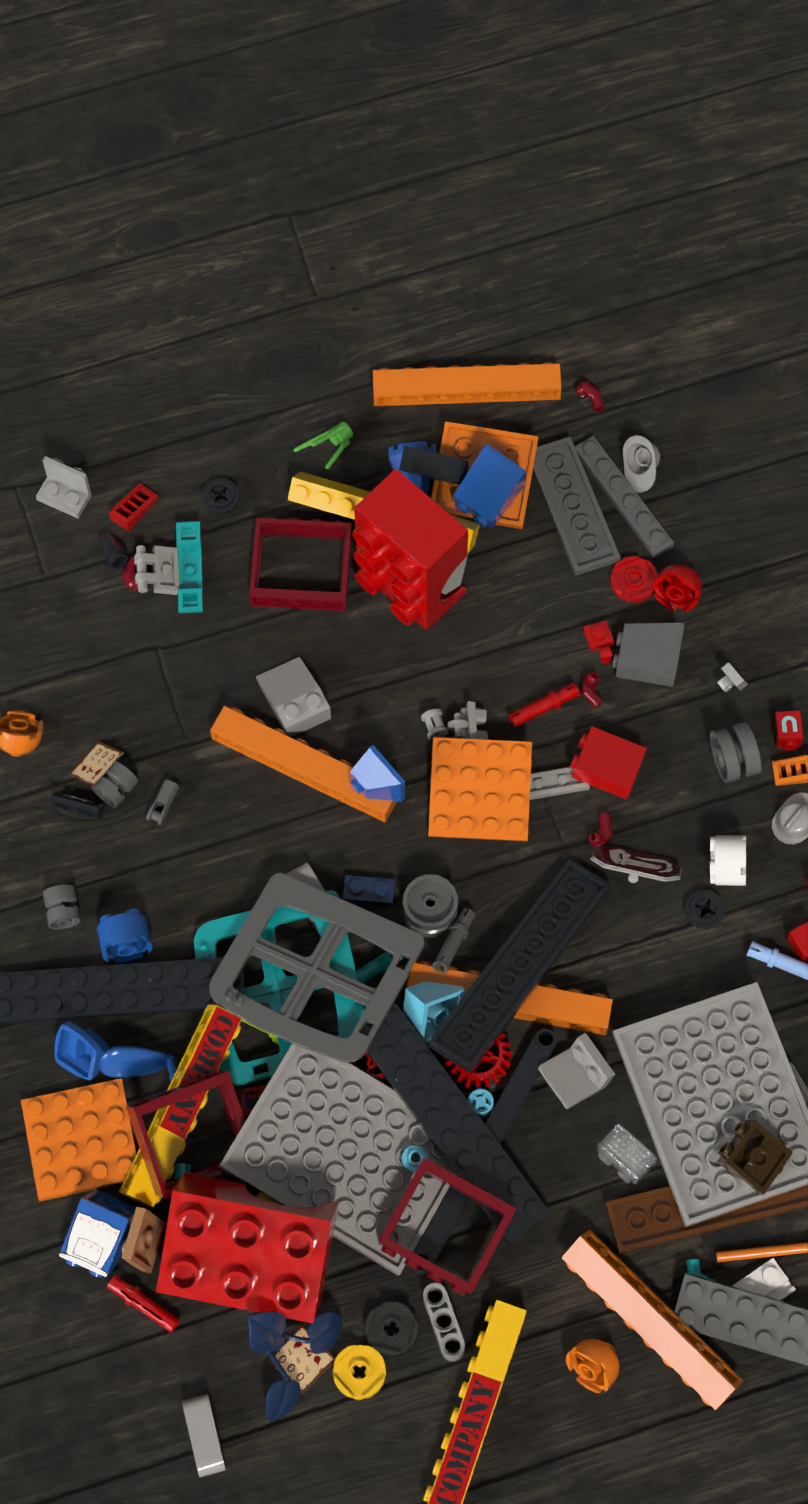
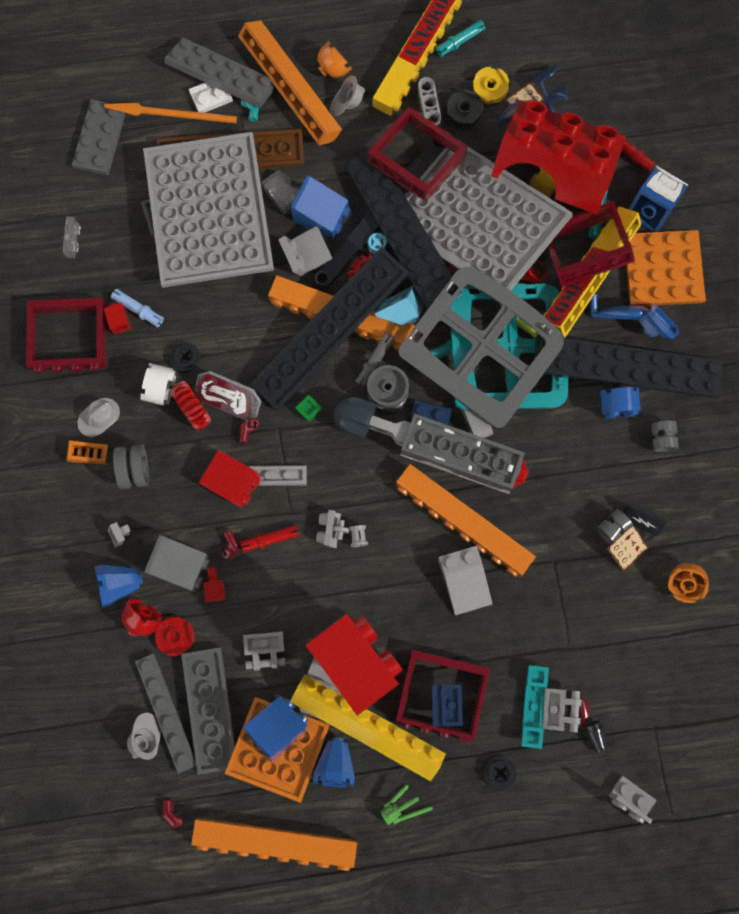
camera: 170 degrees left, 10 degrees up
red slope [109,483,159,532] -> none
medium nougat plate [121,1207,166,1273] -> none
dark grey bar [146,779,179,826] -> none
light grey beam [182,1394,226,1477] -> none
slope [350,745,405,802] -> none
black beam [399,446,469,485] -> none
medium azure plate [401,1145,428,1172] -> none
orange plate [428,737,532,841] -> none
dark brown plate [717,1120,793,1195] -> none
red brick [773,711,803,751] -> none
none -> blue cone [95,565,143,607]
none -> red gear [170,381,211,430]
none -> light grey plate [243,632,286,671]
none -> slope [291,175,350,239]
none -> green plate [295,395,322,422]
none -> light grey piece [330,75,365,116]
none -> dark grey piece [334,397,529,494]
none -> dark blue plate [432,685,463,726]
none -> teal pin [435,20,485,57]

